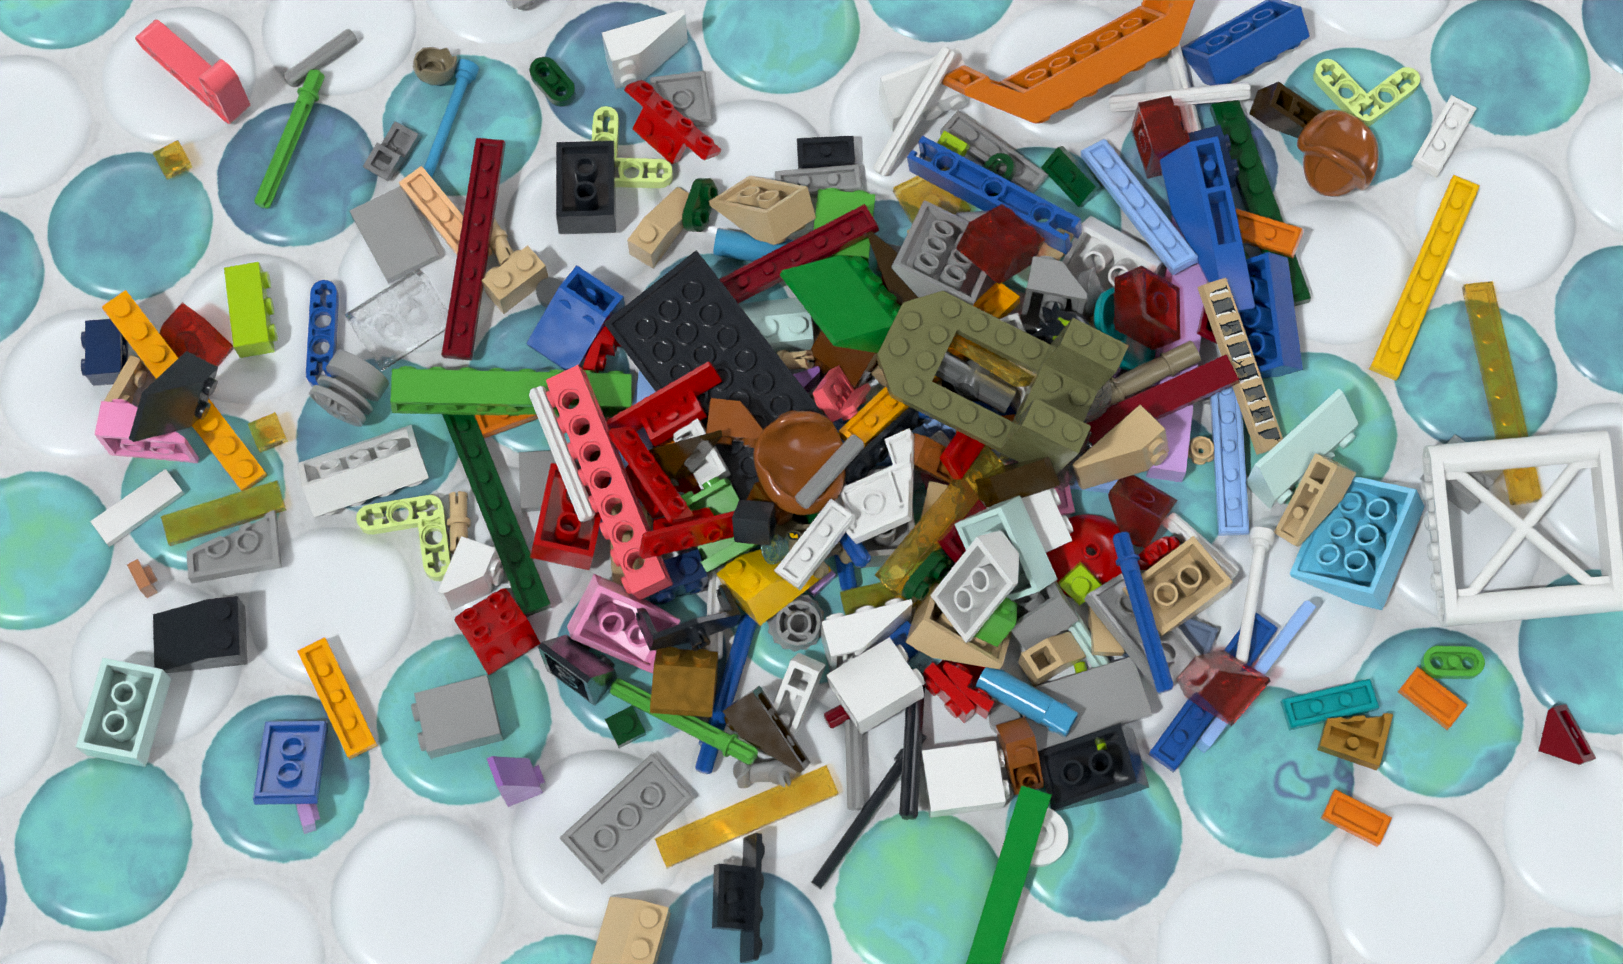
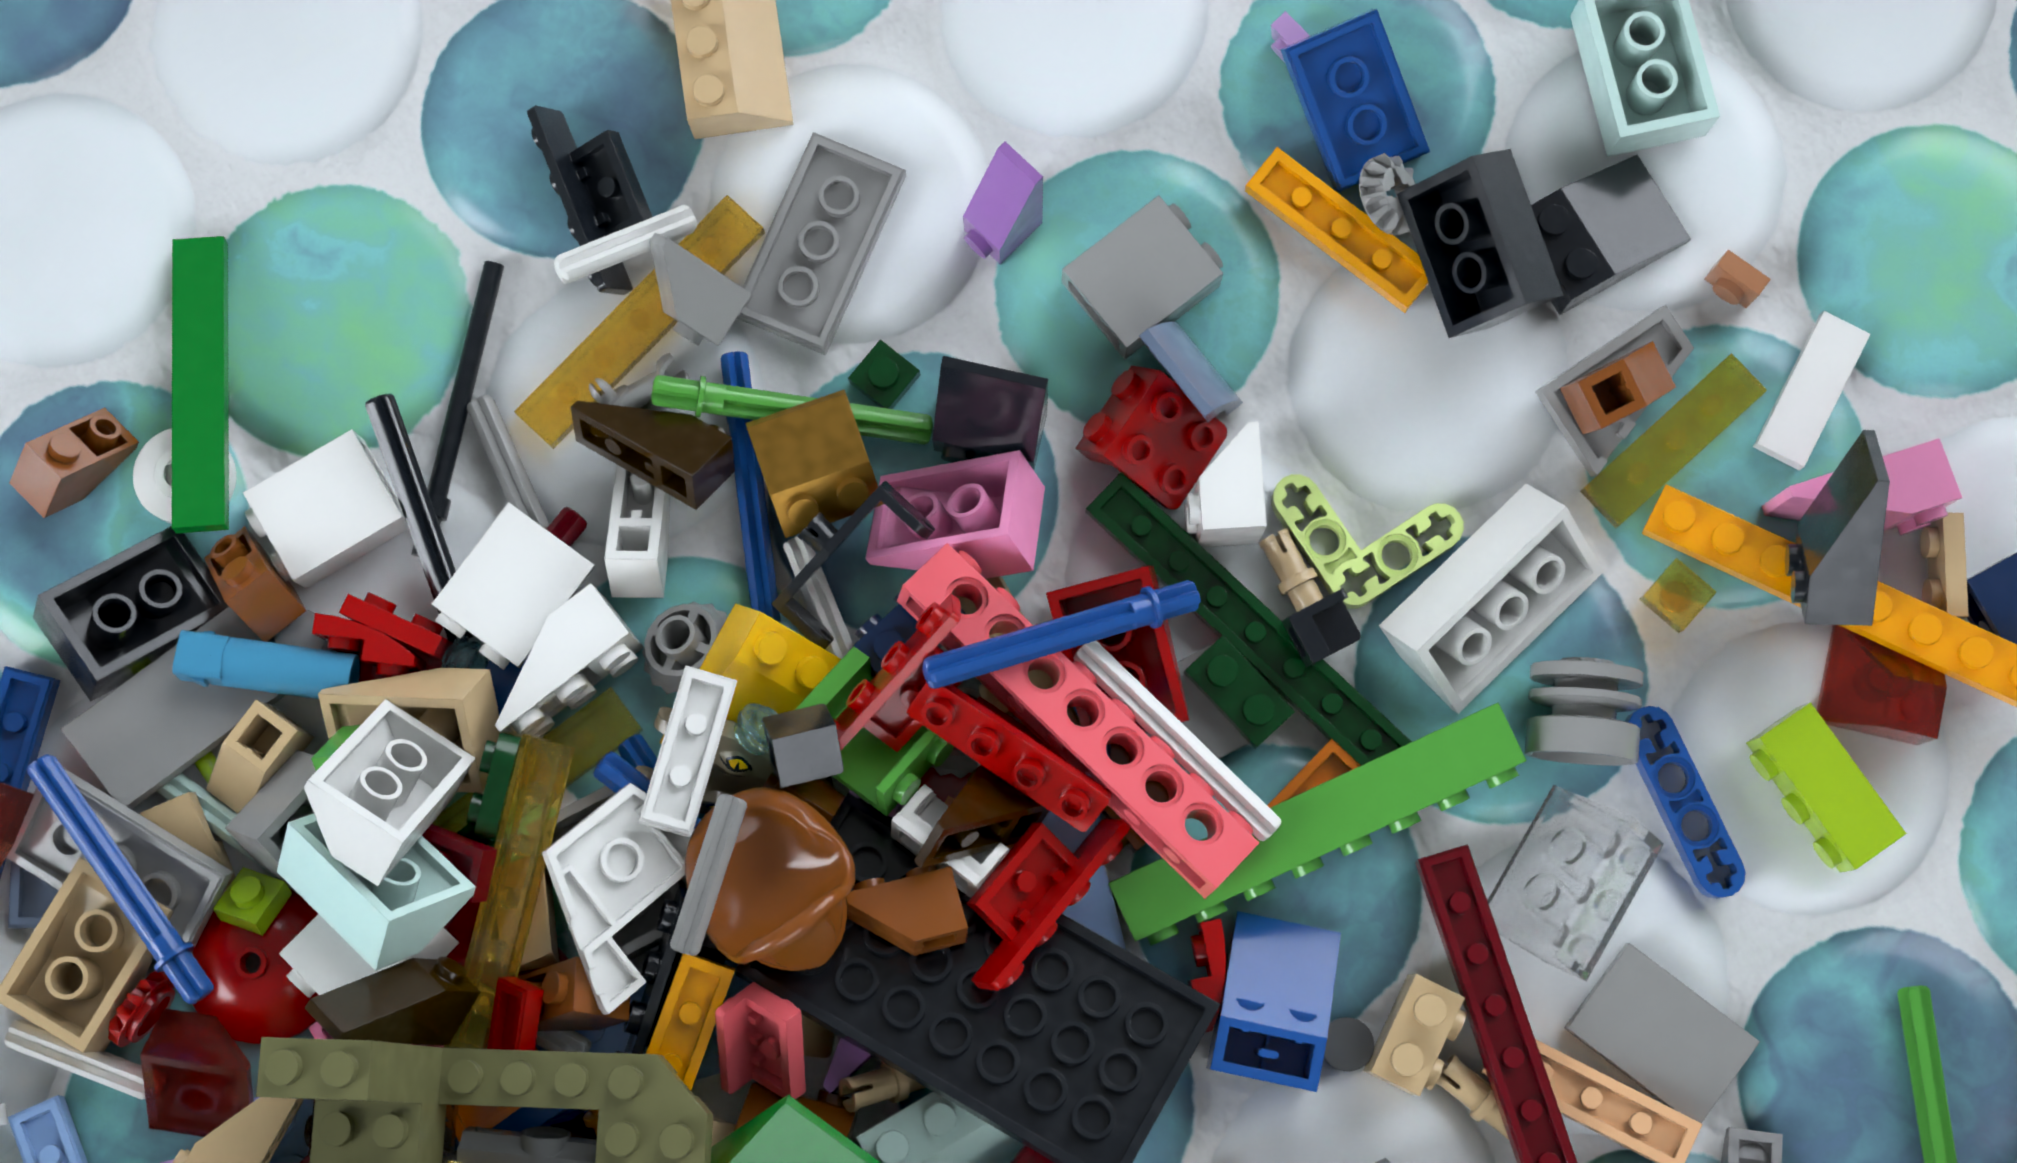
camera: 160 degrees right, 10 degrees up
none -> dark orange slope [9,407,139,518]
none -> white axle [553,205,697,284]
none -> light grey slope [649,233,752,346]
none -> blue axle [922,580,1201,689]
none -> sand blue slope [1139,321,1243,422]
none -> dark green plate [1184,635,1295,749]
none -> black panel [1282,588,1361,668]
none -> light grey gear [1359,153,1415,235]
none -> black brick [1397,149,1563,338]
none -> dark orange slope [1560,341,1676,434]

